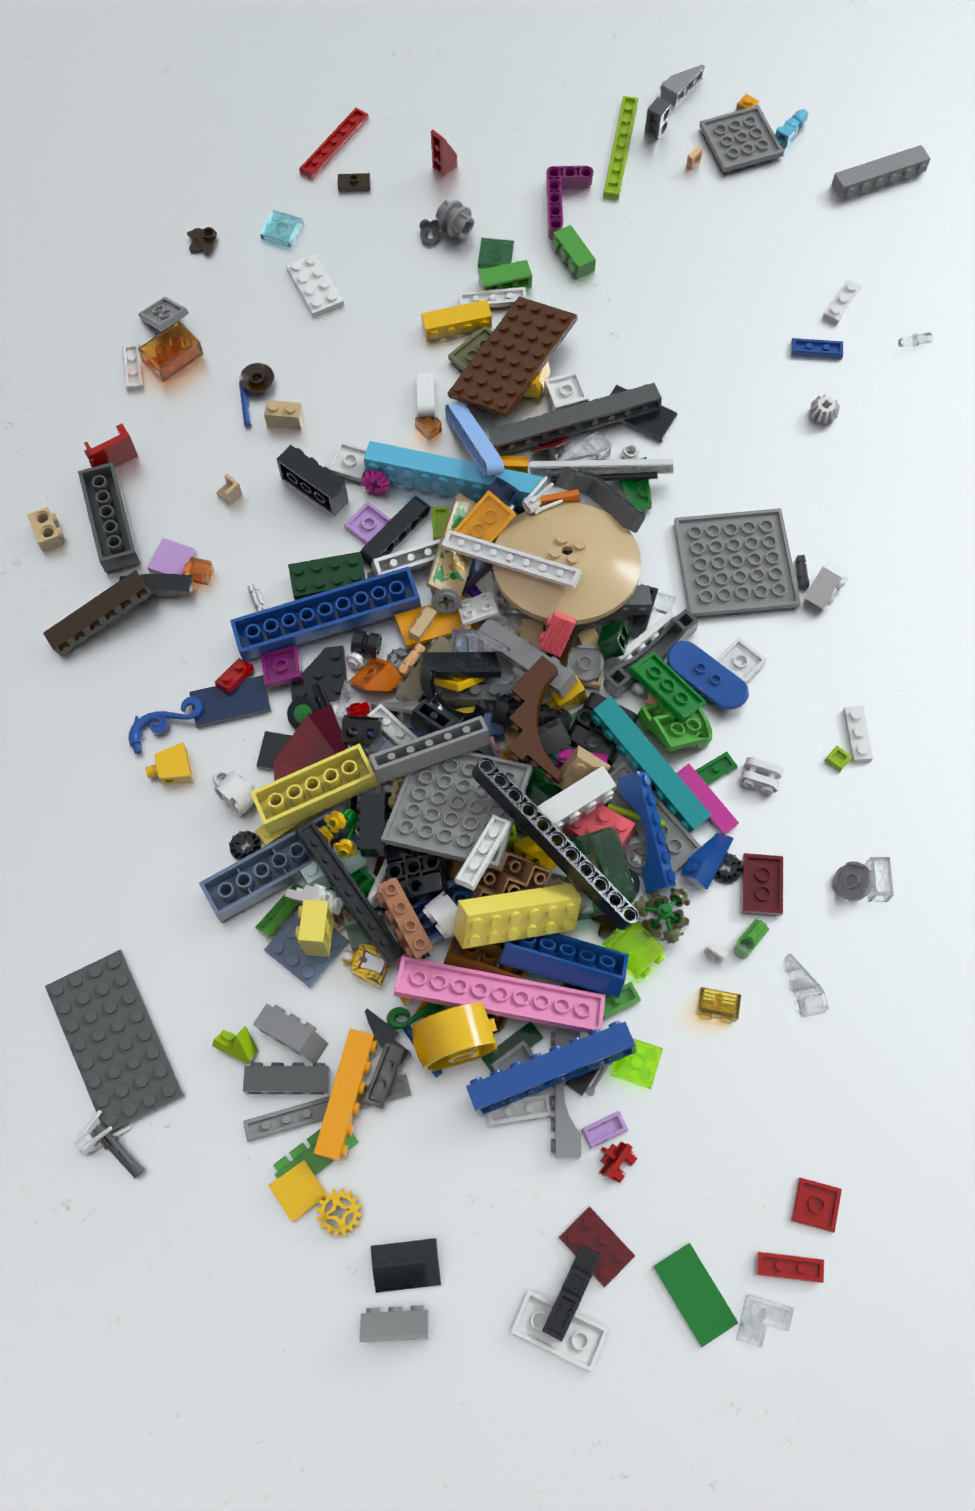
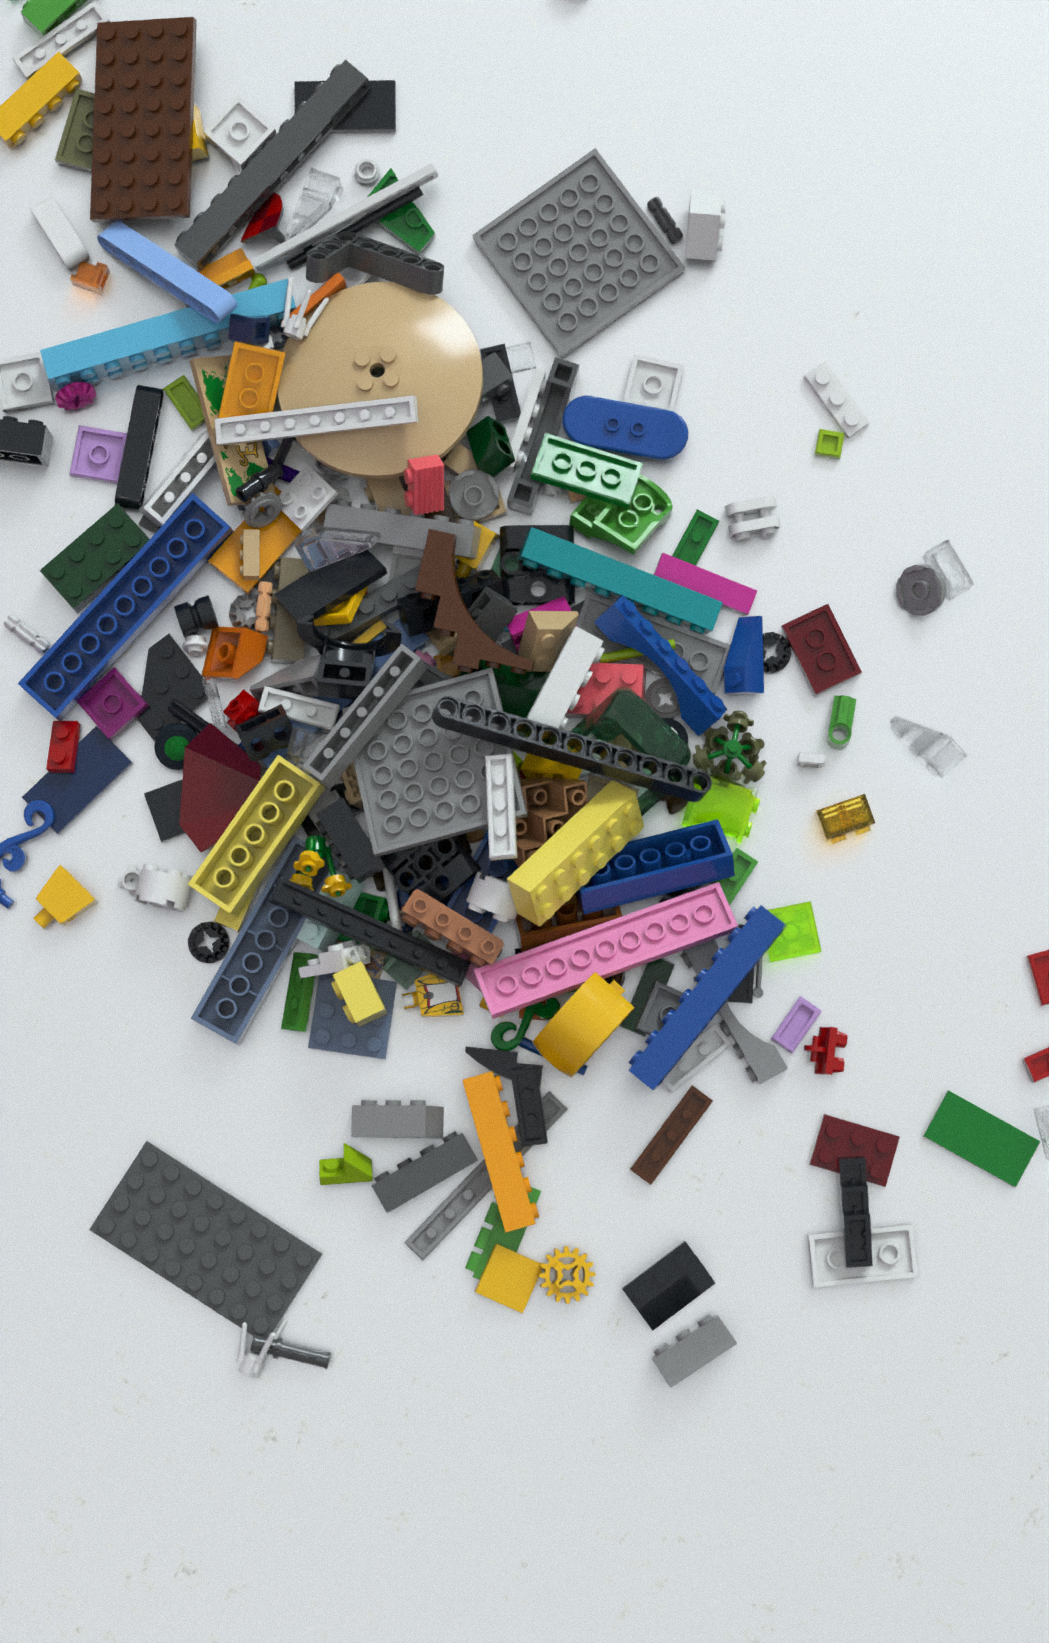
camera: 30 degrees left, 15 degrees up
none -> black pin [235,462,284,502]
none -> reddish brown plate [630,1085,713,1185]

